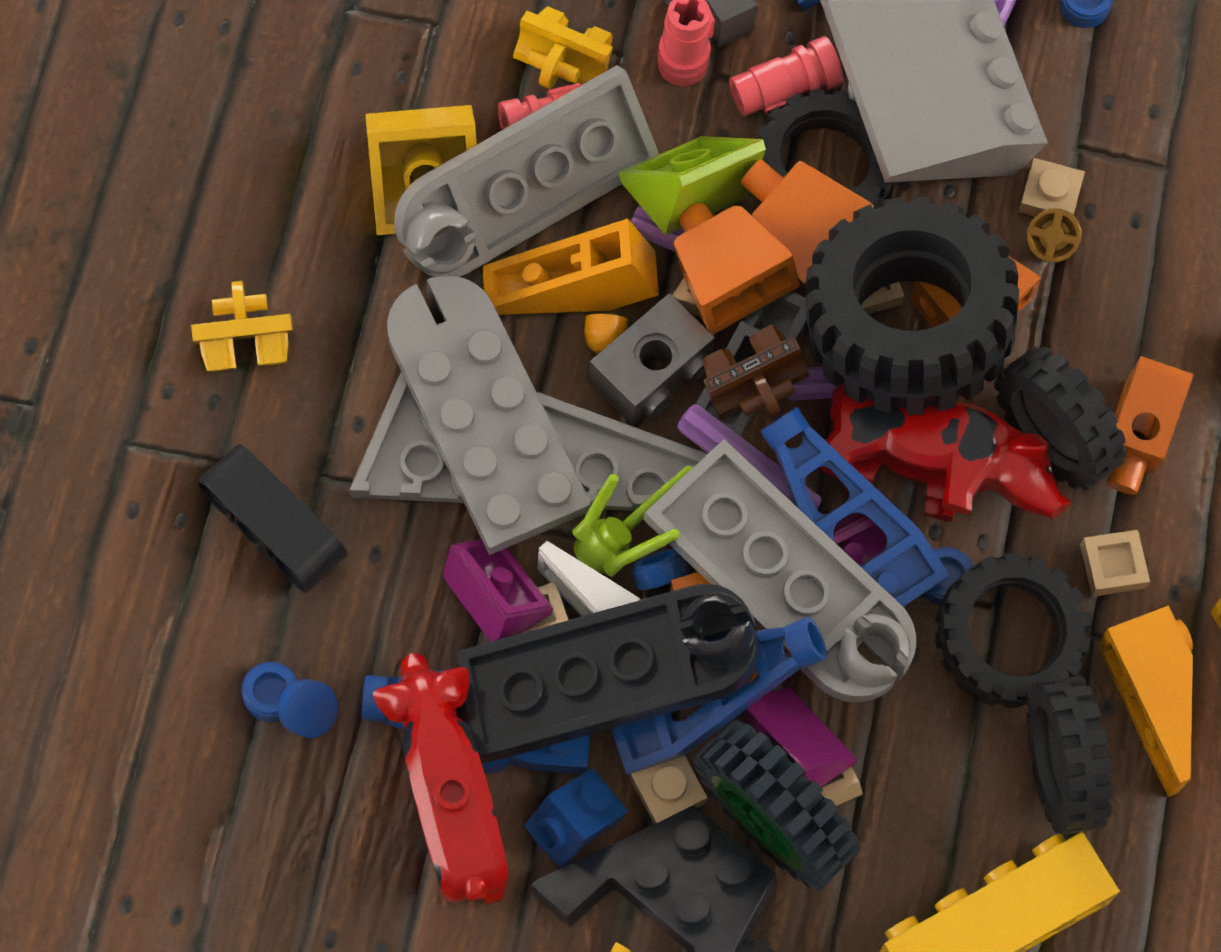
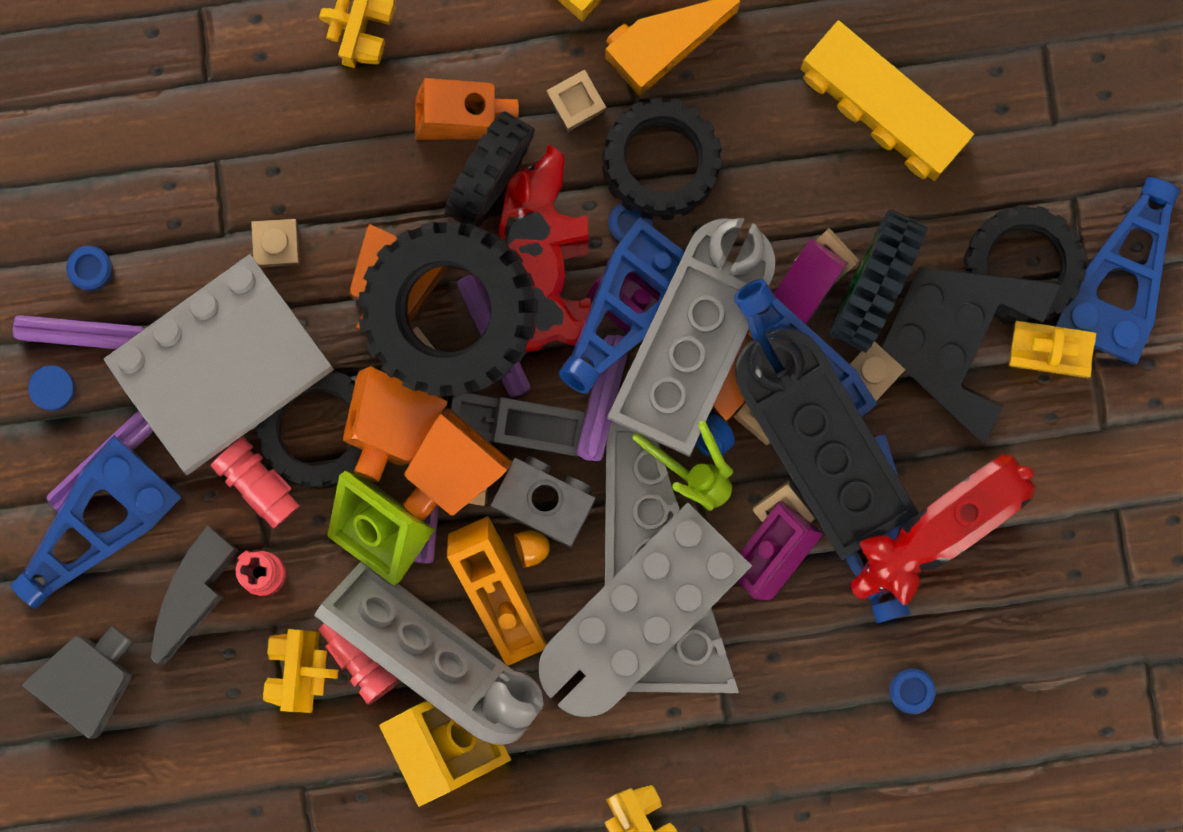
camera: 105 degrees left, 15 degrees up
black beam [197,444,348,593] -> none
blue tile [278,679,338,738] -> none
blue bracket [526,768,629,868] -> none
white slope [537,541,641,616] -> none
reddish brown hips [703,324,809,421] -> none
pearl gold wheel [1027,208,1082,262] -> none
black tyre [1027,676,1113,835] -> none

